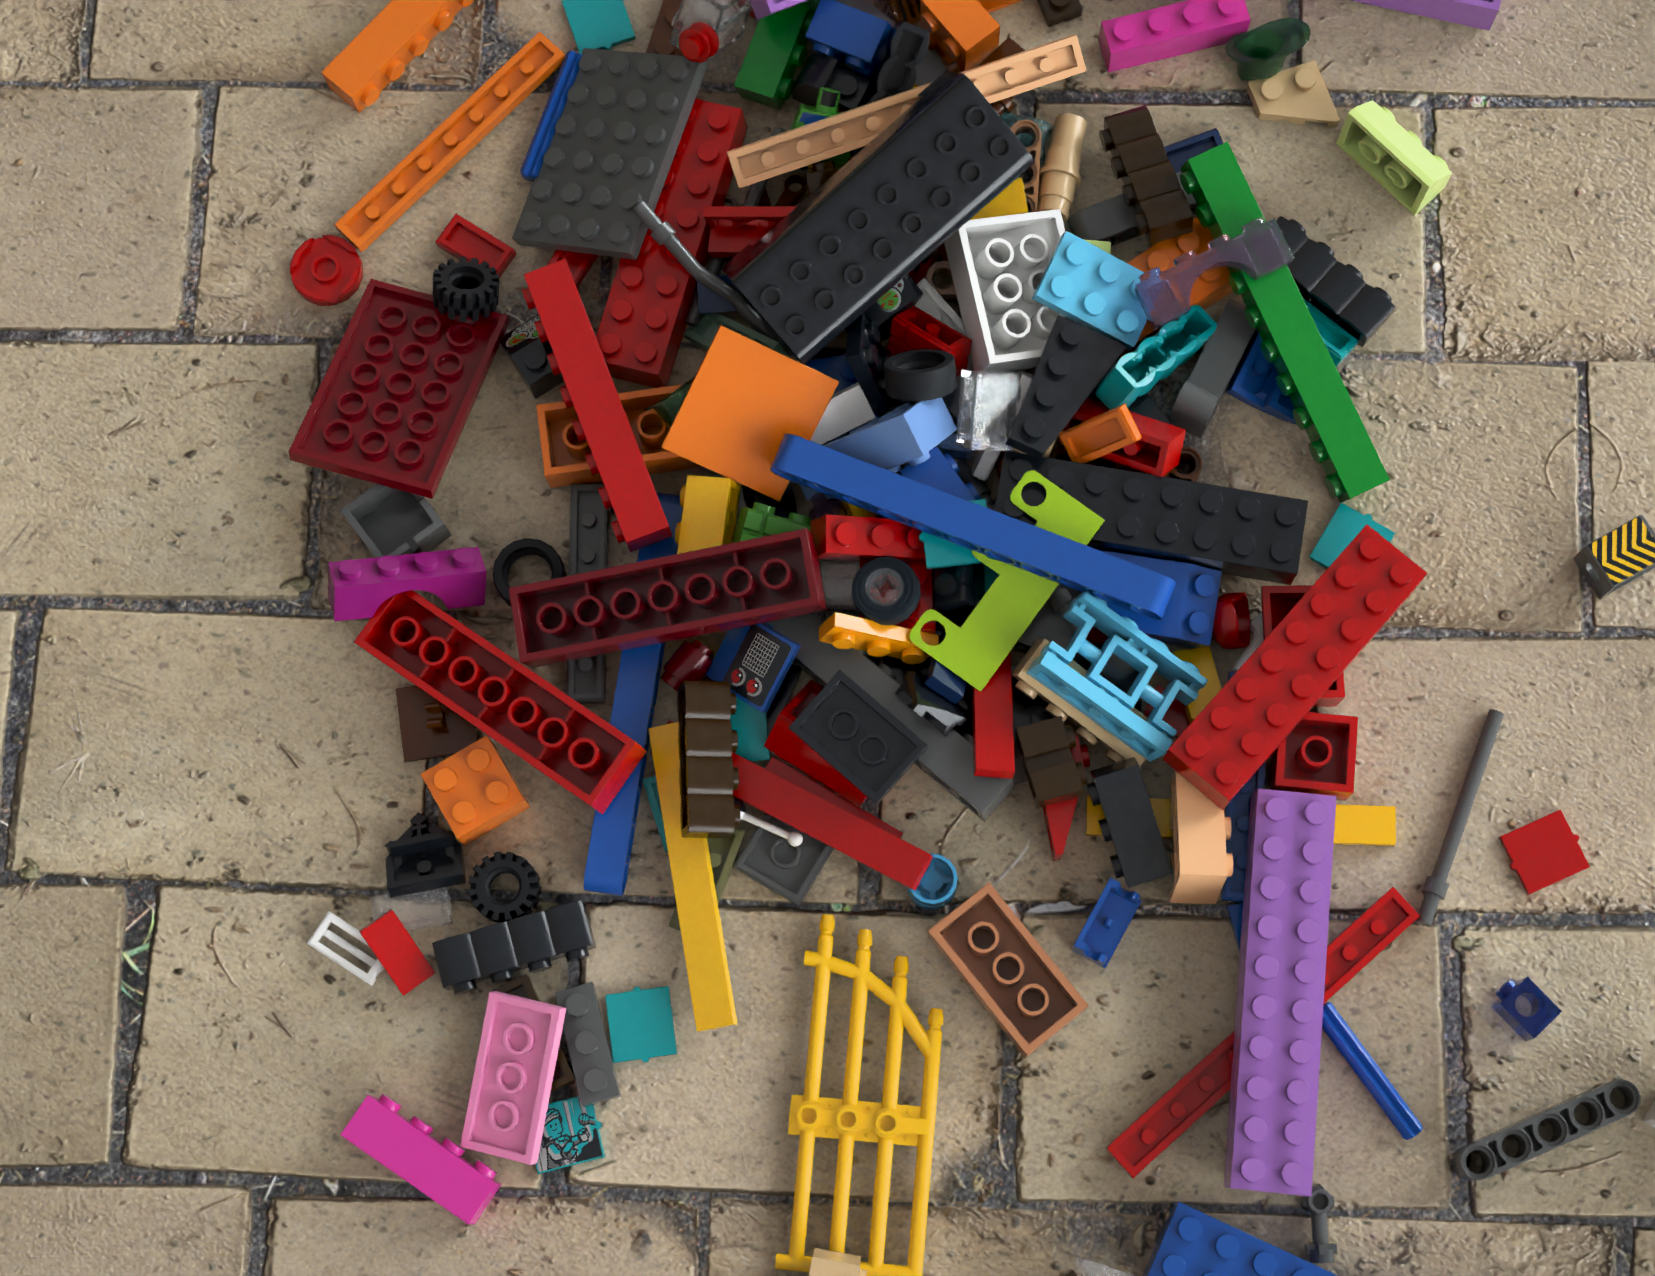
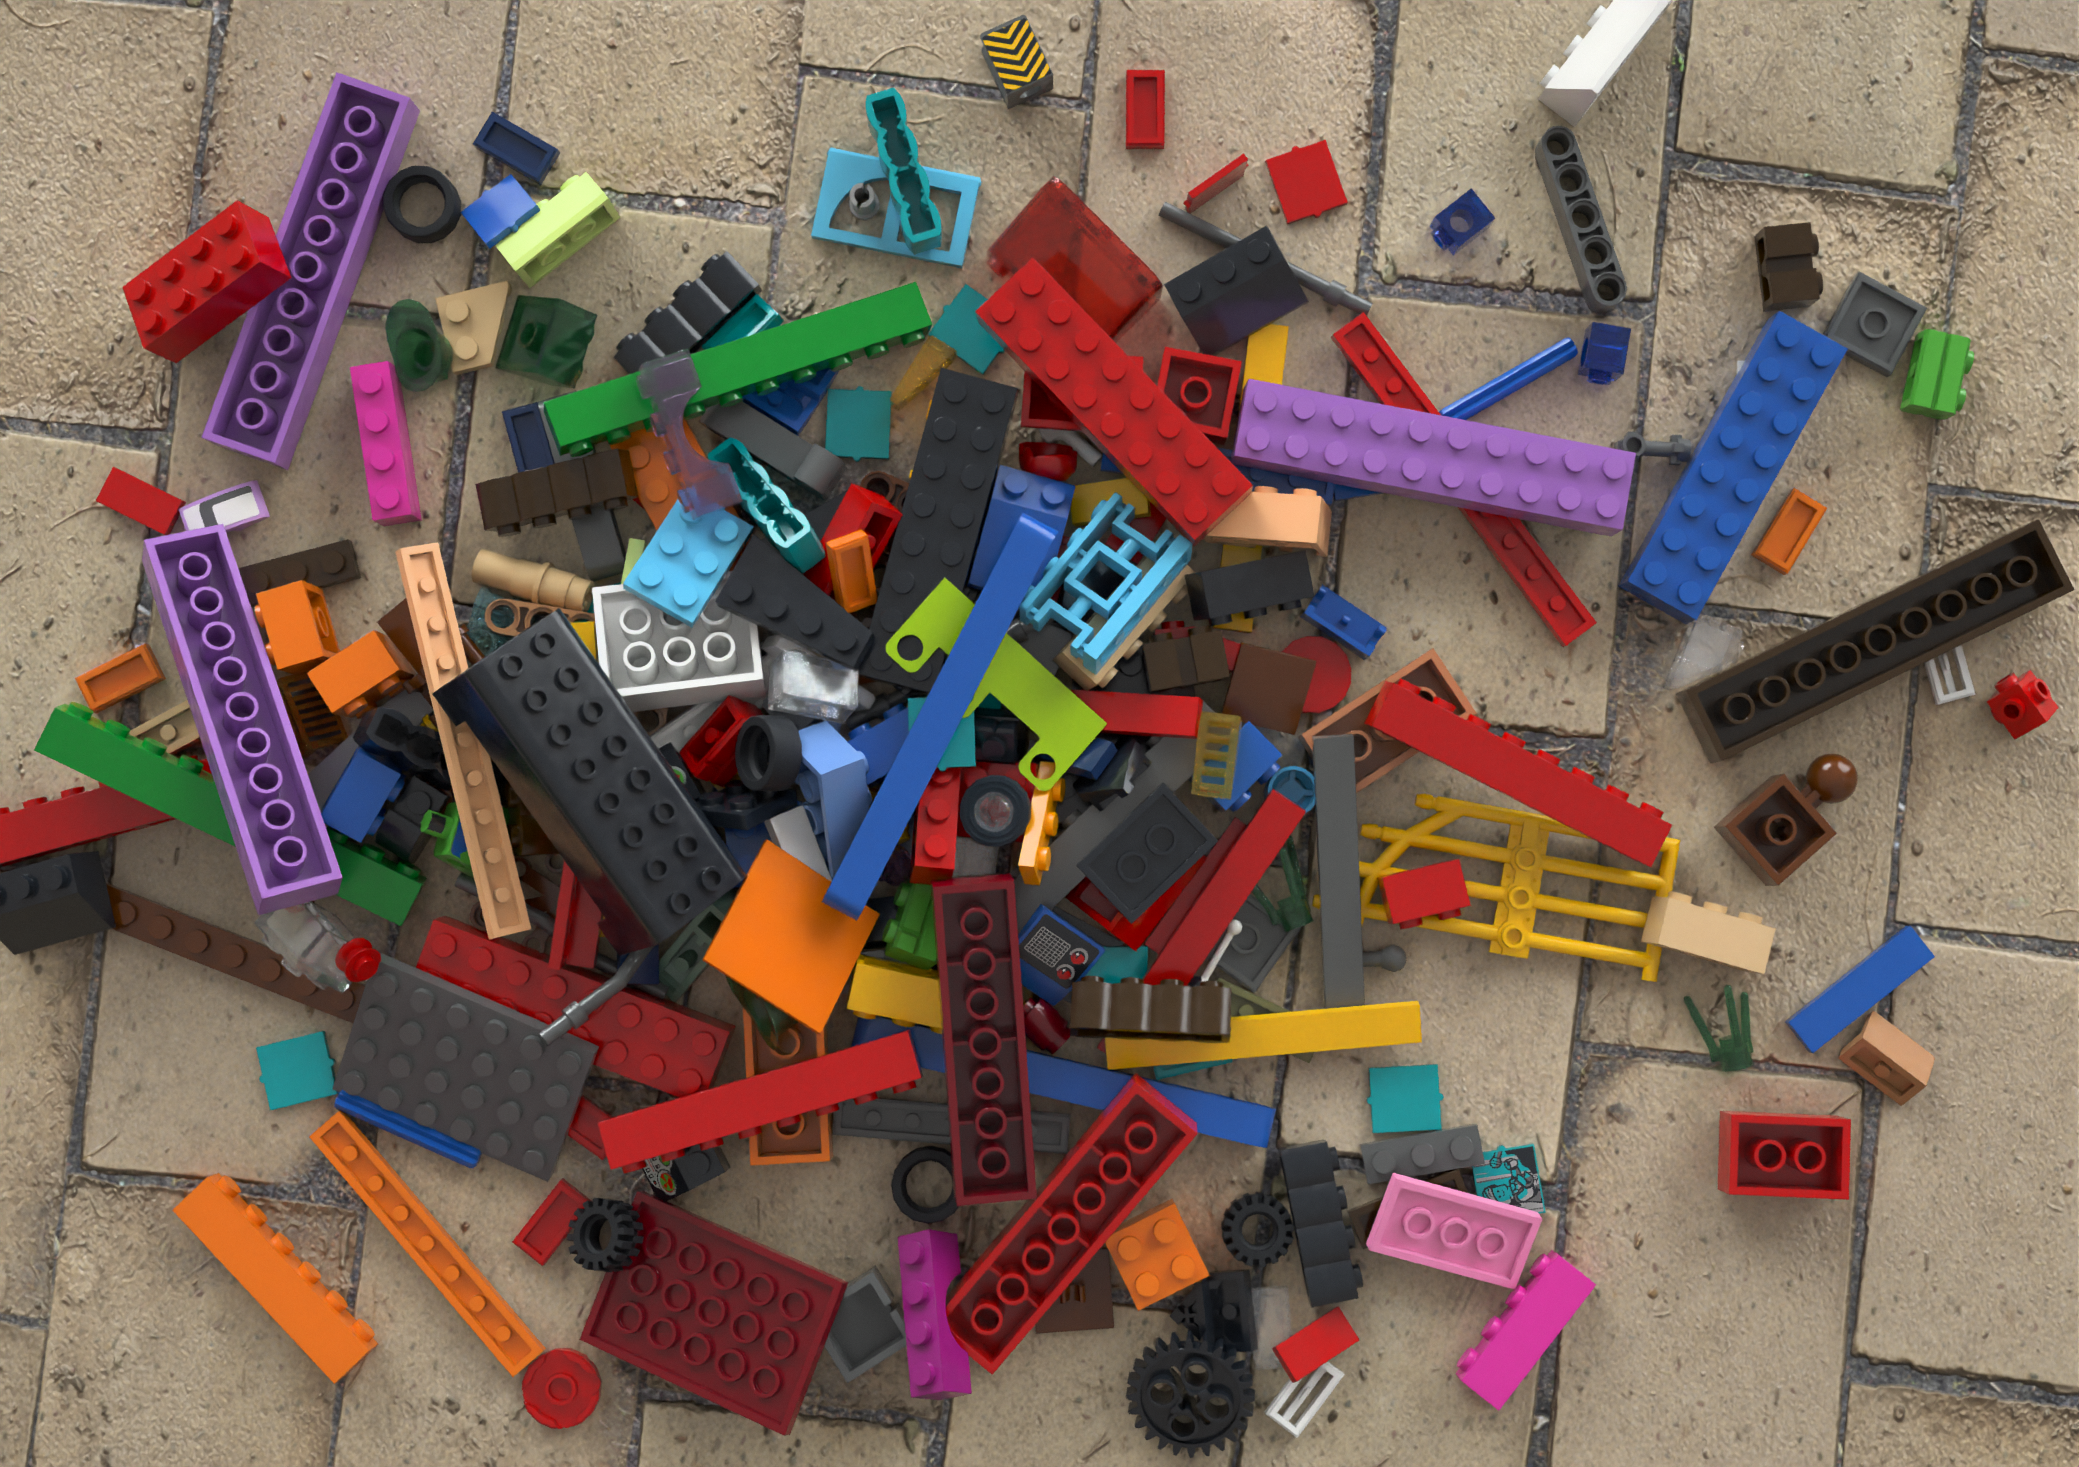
camera: 90 degrees left, 10 degrees up
none -> black tyre [383,166,461,243]
none -> piece [461,174,540,249]
none -> dark blue tile [473,112,560,185]
none -> clear green slope [495,295,597,389]
none -> medium azure window [811,148,982,268]
none -> teal piece [825,386,892,462]
none -> light grey pin [849,183,880,220]
none -> teal brick [866,88,942,255]
none -> clear yellow slope [890,335,957,411]
none -> clear red windscreen [987,176,1163,343]
none -> red tile [1126,70,1165,149]
none -> black gear [1126,1330,1255,1458]
none -> black slope [1164,225,1309,356]
none -> red piece [1183,153,1249,214]
none -> blue brick [1188,721,1282,813]
none -> clear yellow slope [1191,711,1242,800]
none -> reddish brown piece [1220,642,1317,735]
none -> clear green plant [1252,835,1314,932]
none -> red tile [1281,636,1352,713]
none -> dark grey tile [1312,734,1365,1009]
none -> dark grey piece [1363,945,1407,972]
none -> red brick [1364,678,1672,867]
none -> red brick [1377,859,1471,930]
none -> clear blue brick [1578,322,1631,385]

